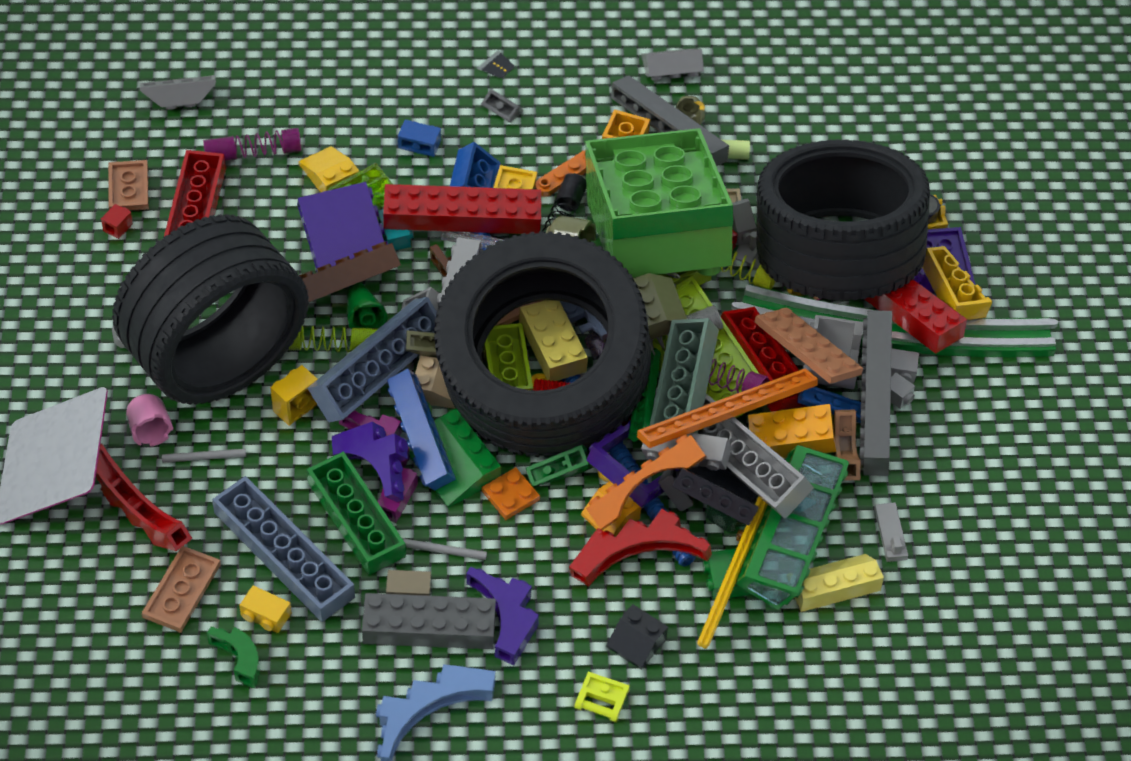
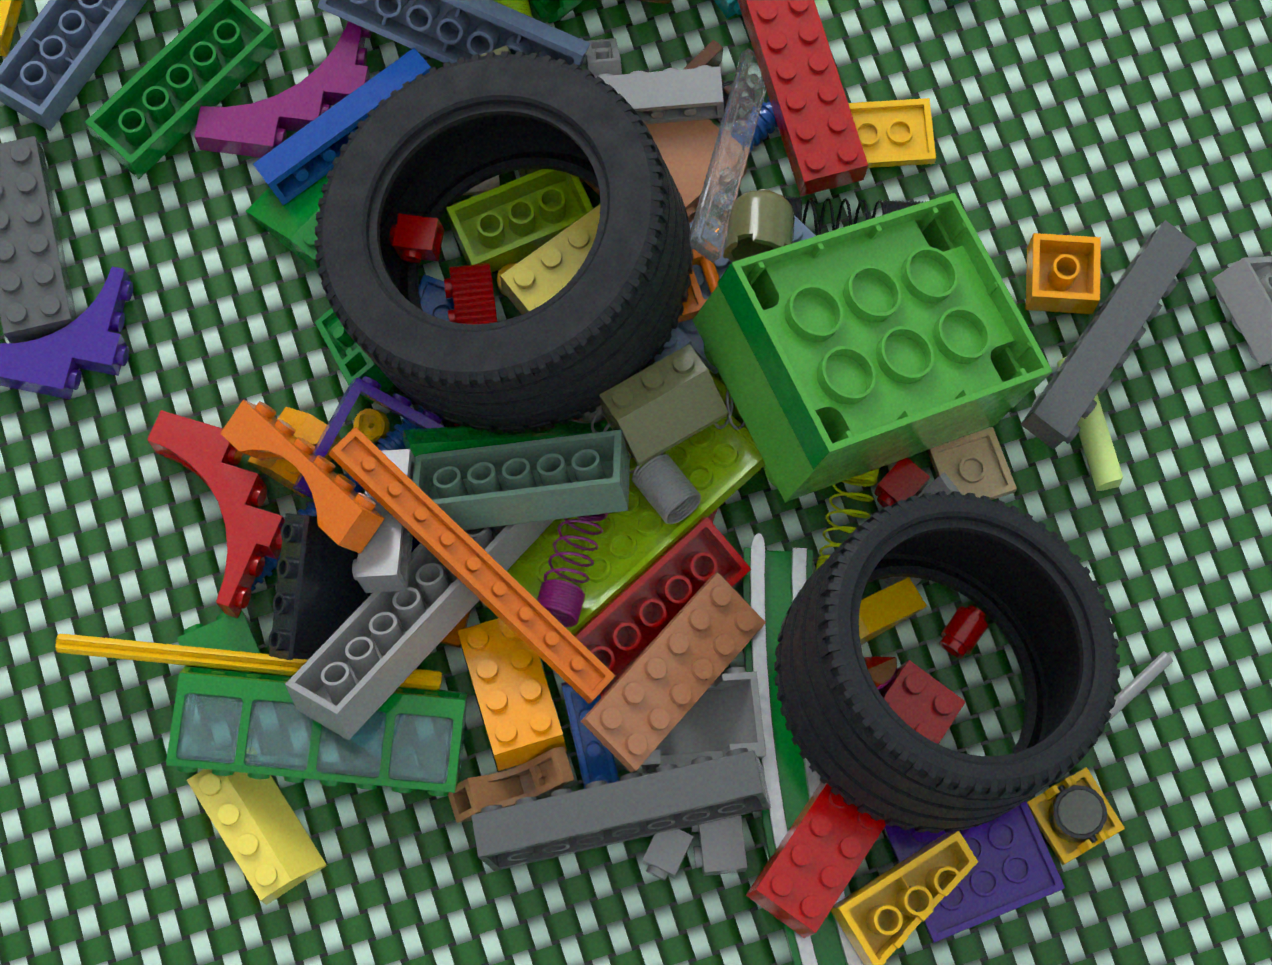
camera: 75 degrees right, 20 degrees up
dark purple arch [332,422,408,502] -> none
dark tan brick [386,570,431,596] -> none
light grey bar [403,539,487,560] -> none
blue slope [450,142,501,188] -> none
black sticker [477,50,514,78] -> none
dark grey slope [481,89,523,123] -> none
orange plate [482,467,540,520] -> none
orange plate [535,150,586,197] -> none
black slope [606,604,668,670] -> none
olive hair [675,96,706,125] -> none
light grey hinge [874,502,908,562] -> none

